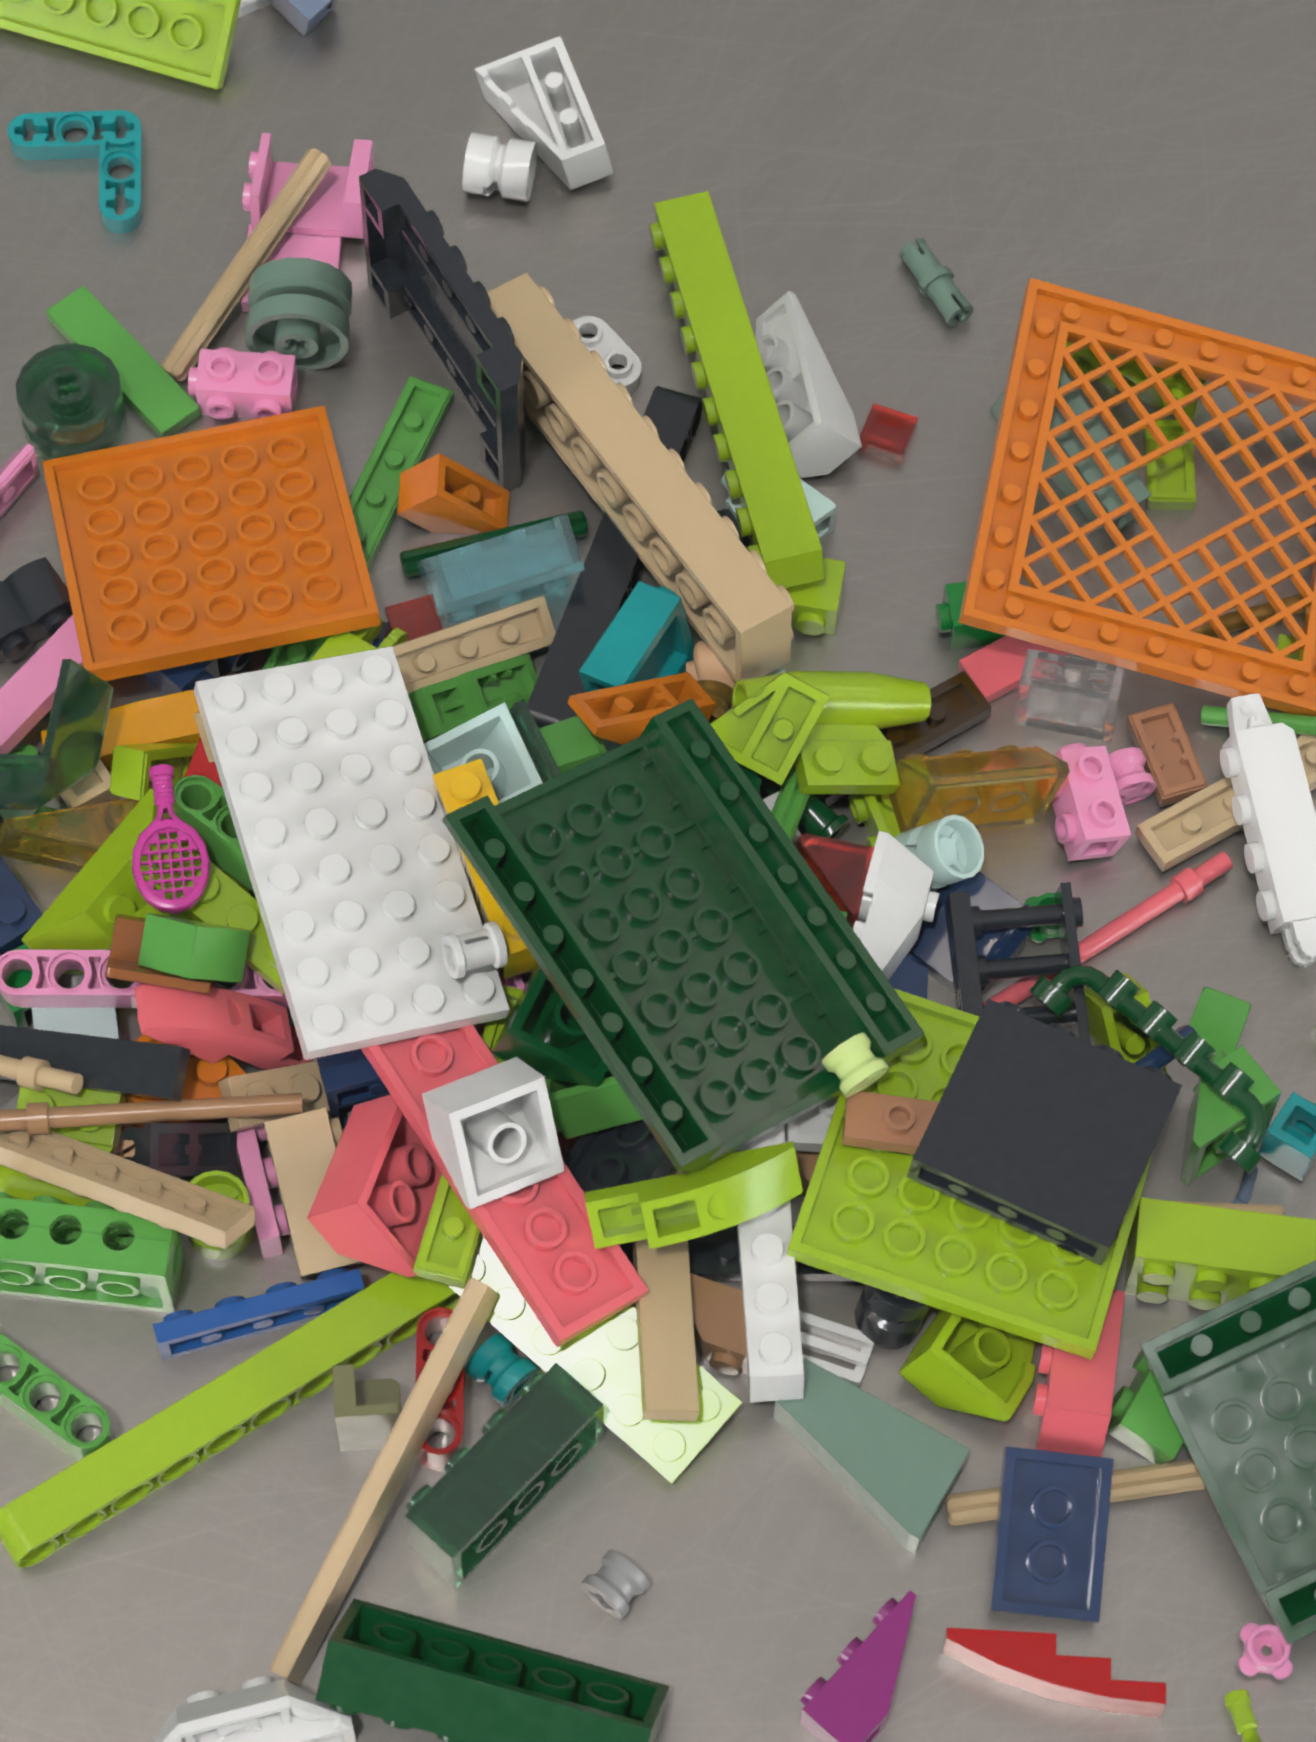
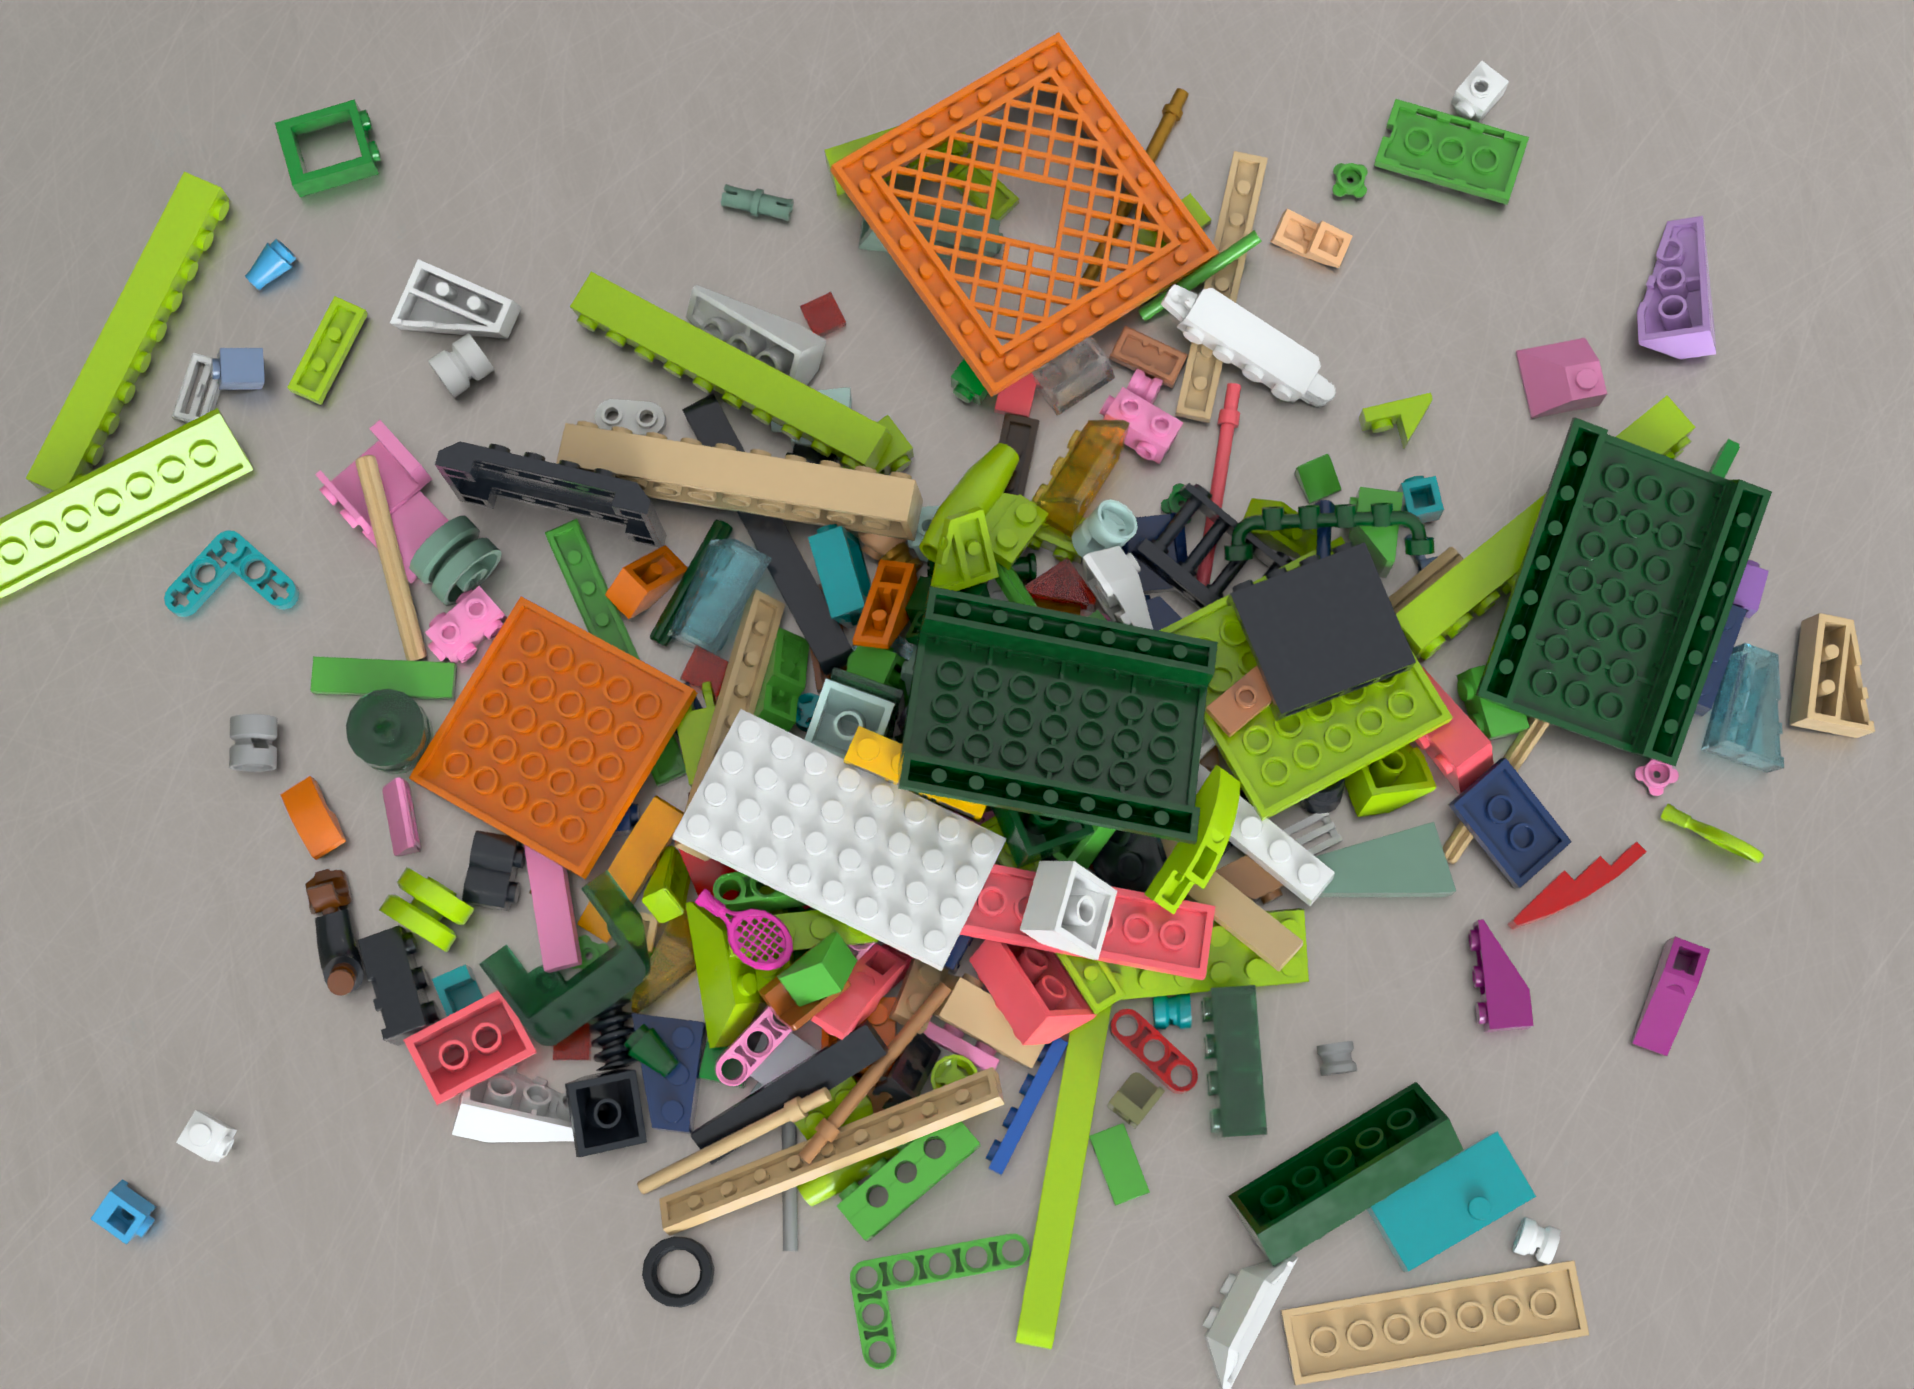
camera: 40 degrees left, 15 degrees up
tan tile [270,1277,499,1686] -> none
white bush [441,921,508,979] -> none
yellowish green wheel [821,1032,889,1098] -> none
none -> lime plate [287,296,368,405]
none -> bright green tile [1089,1123,1150,1206]

